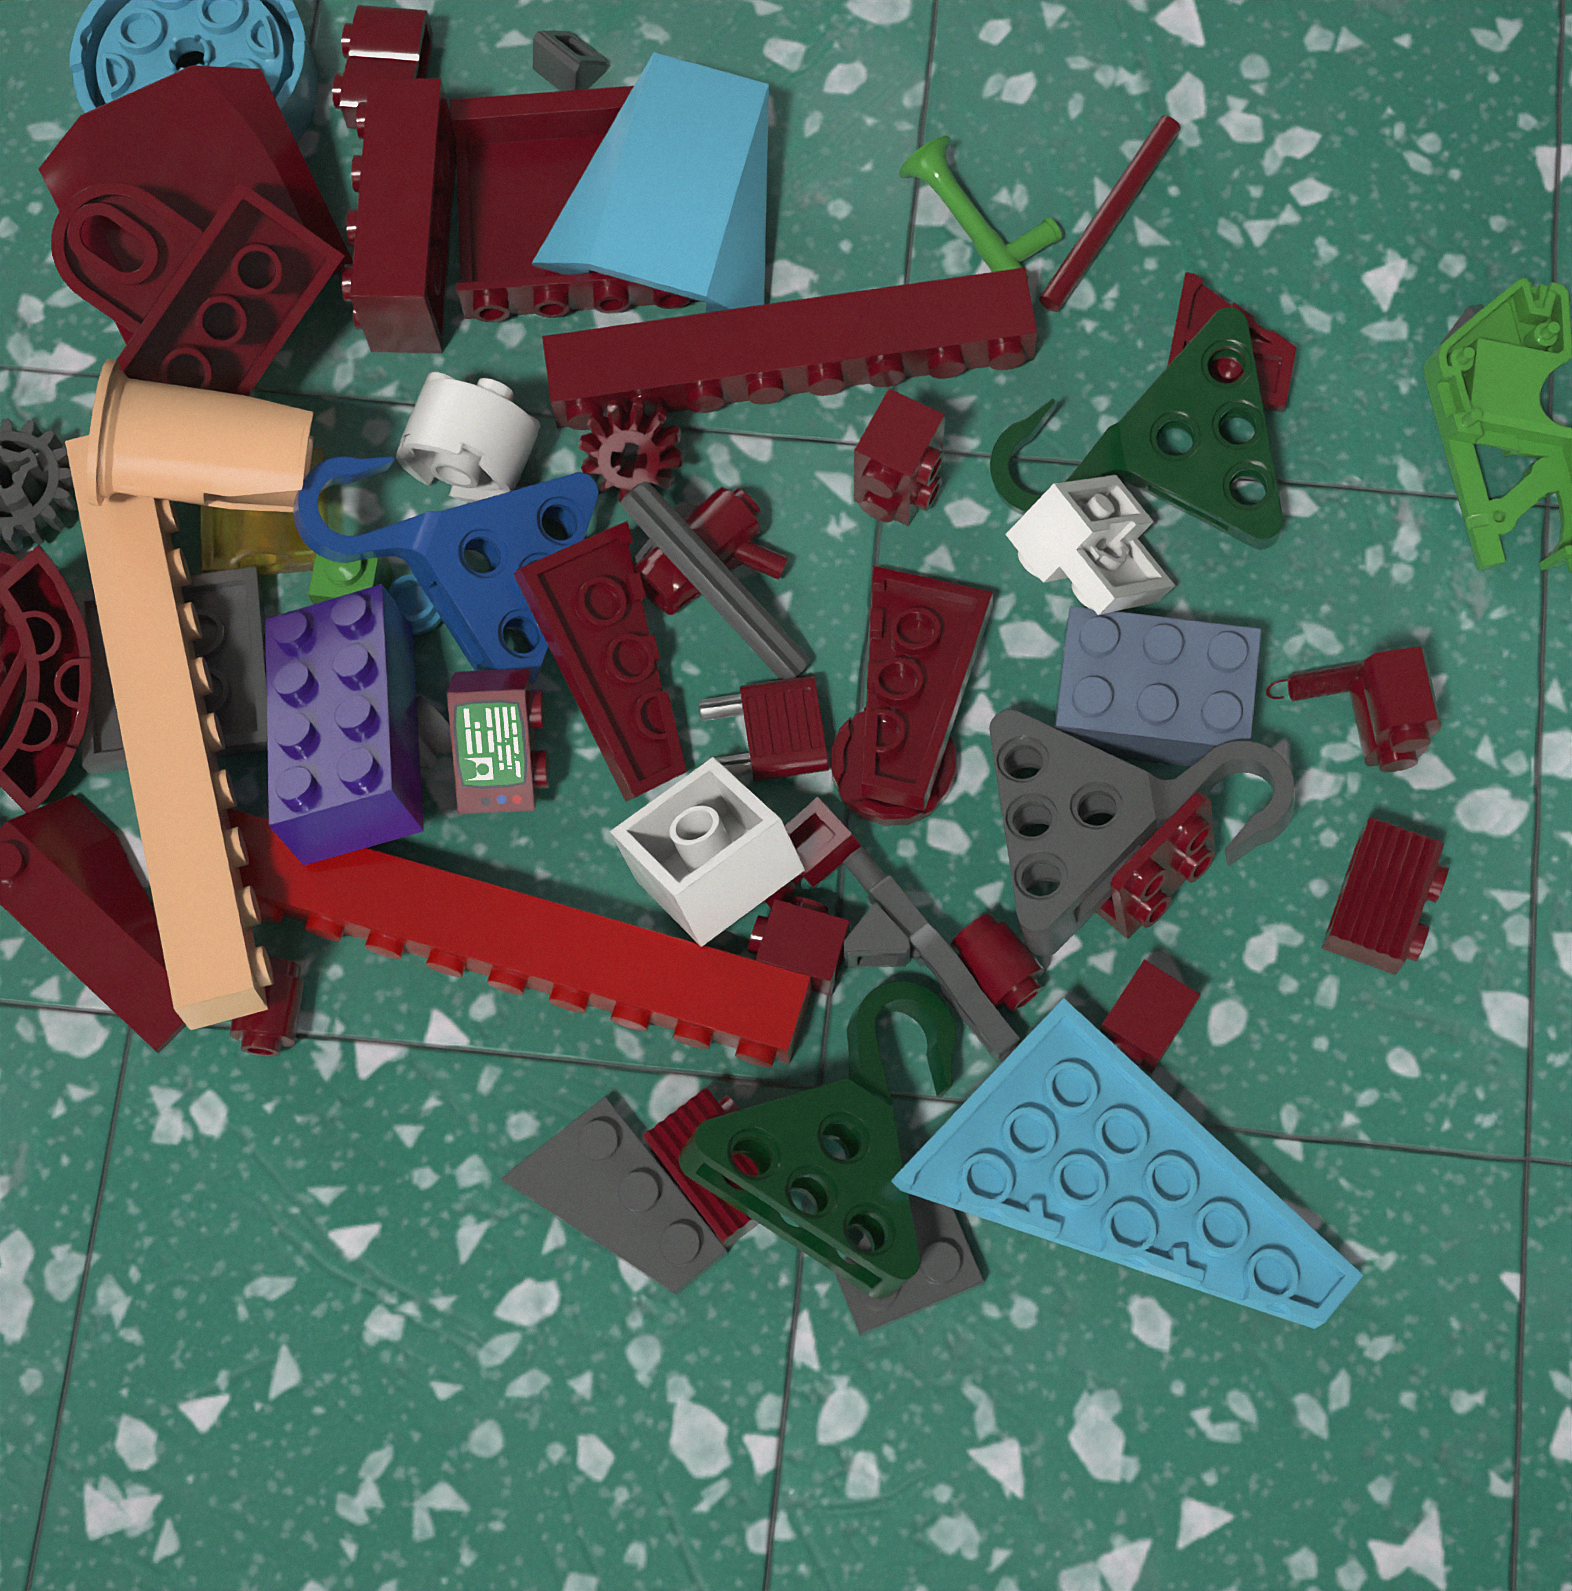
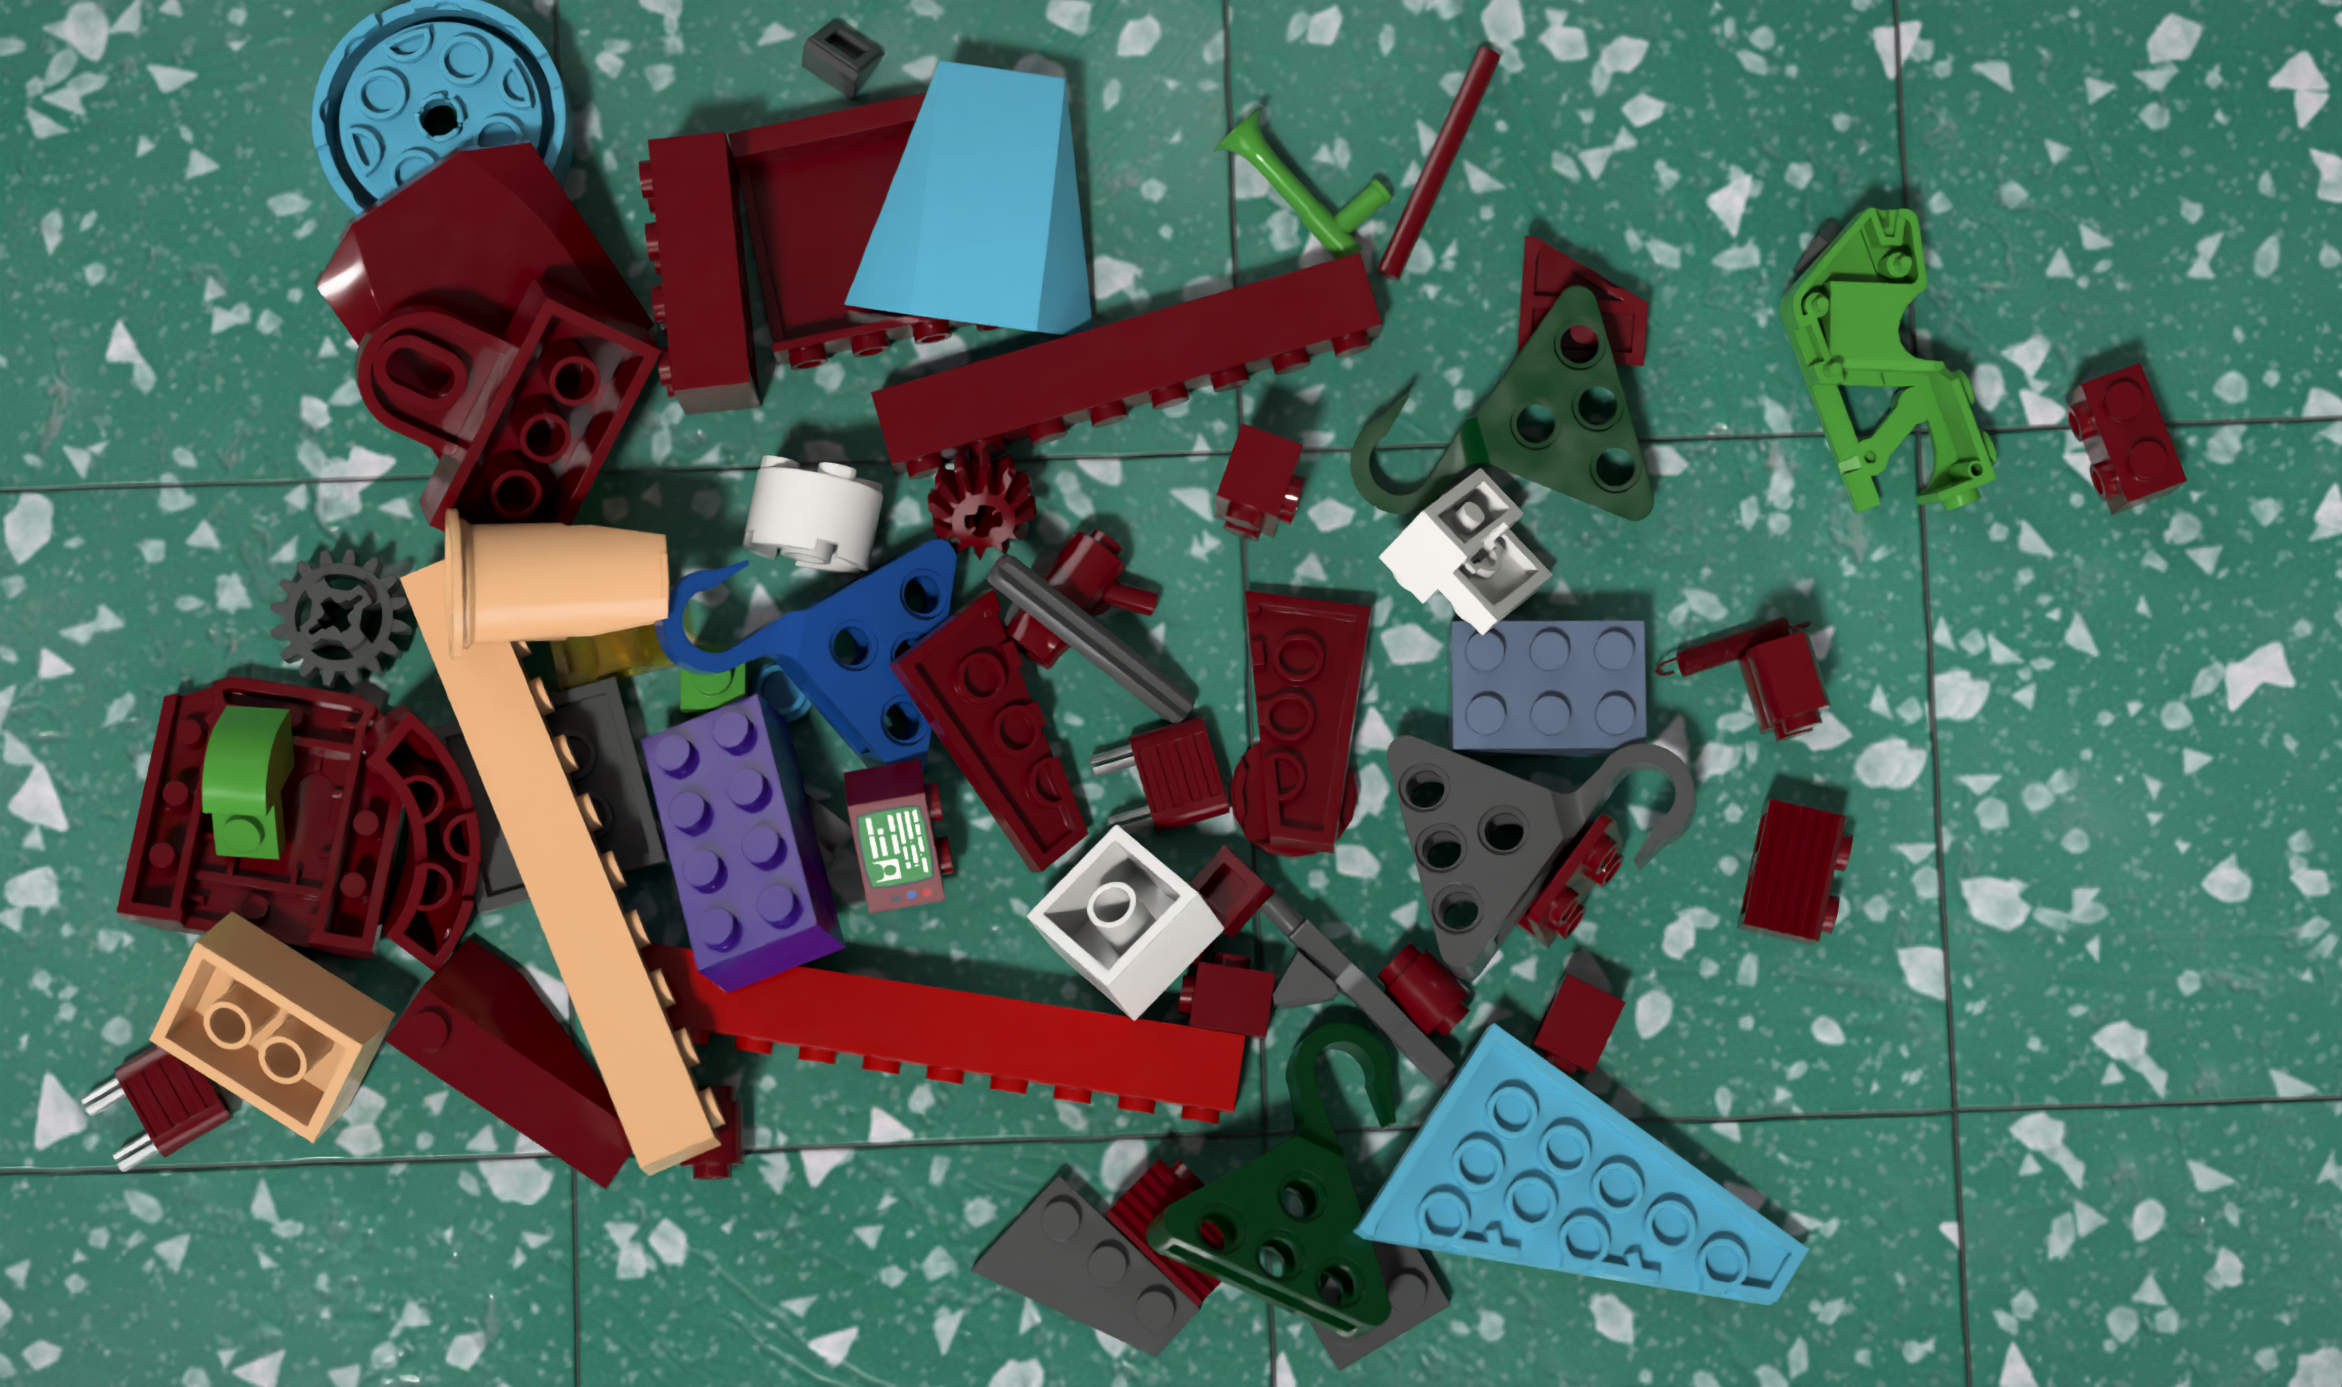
camera: 15 degrees left, 10 degrees up
dark red brick [332,5,433,129] -> none

